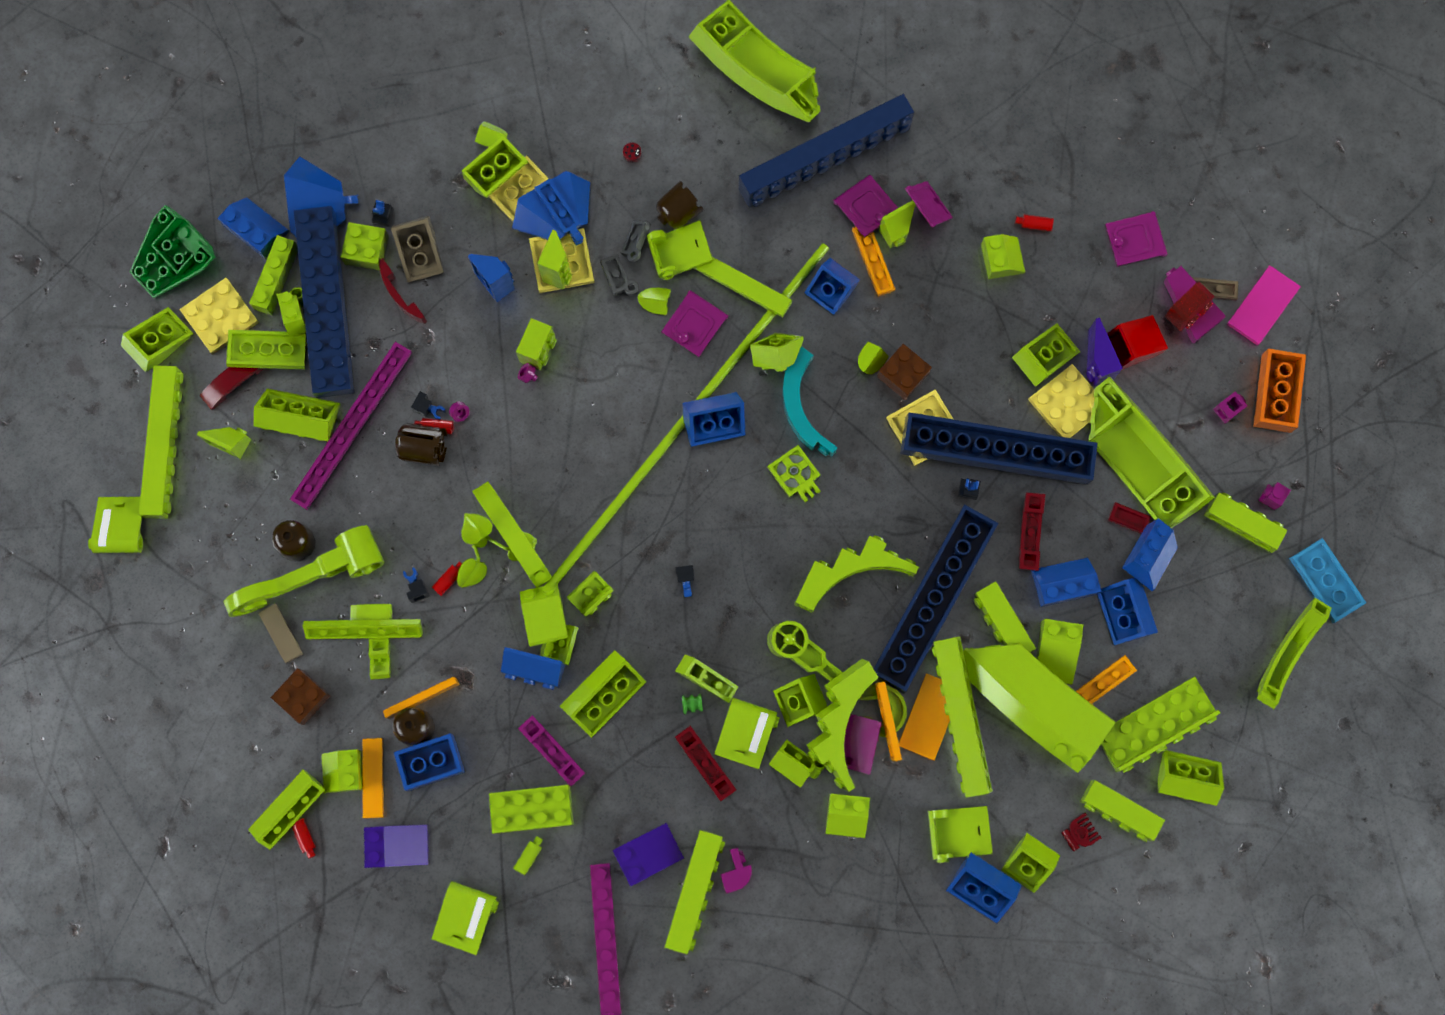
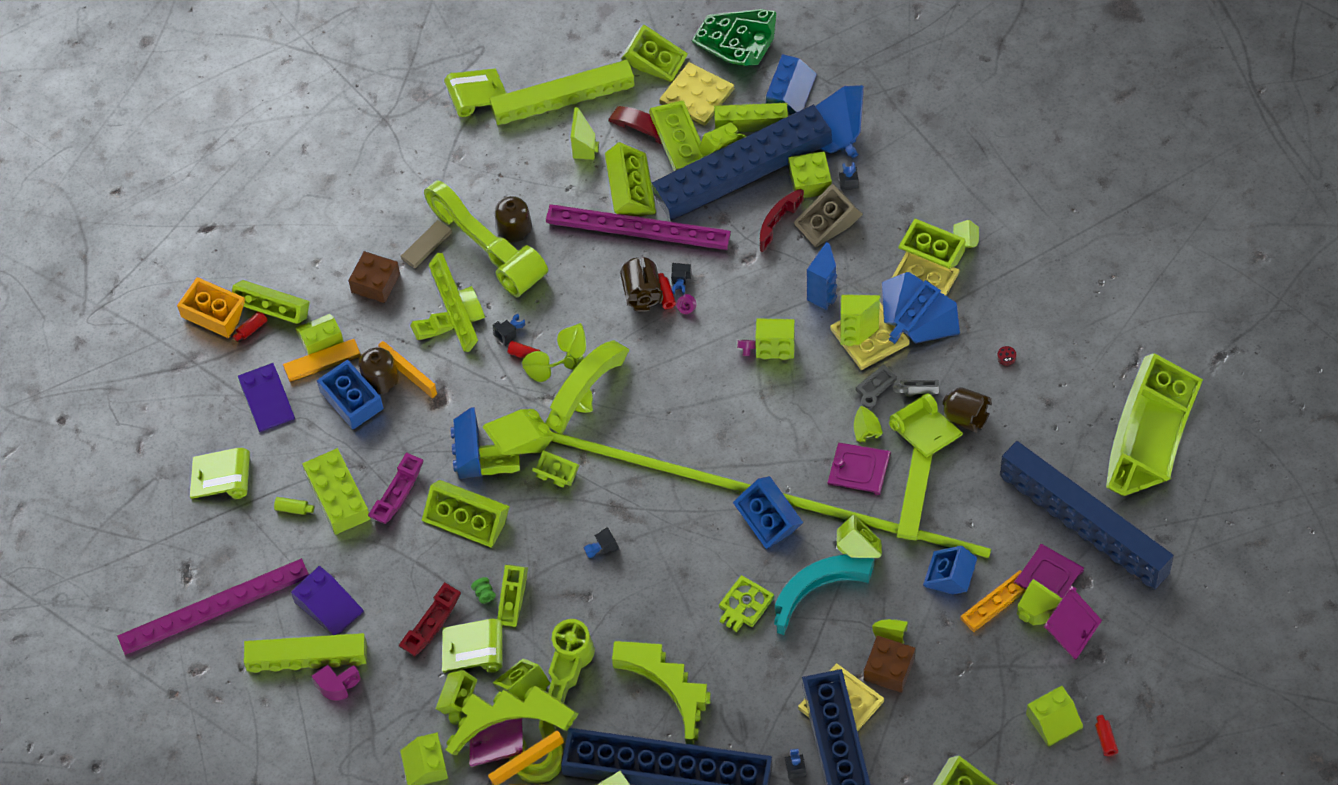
camera: 75 degrees right, 20 degrees down
none -> light orange slope [177,277,245,338]

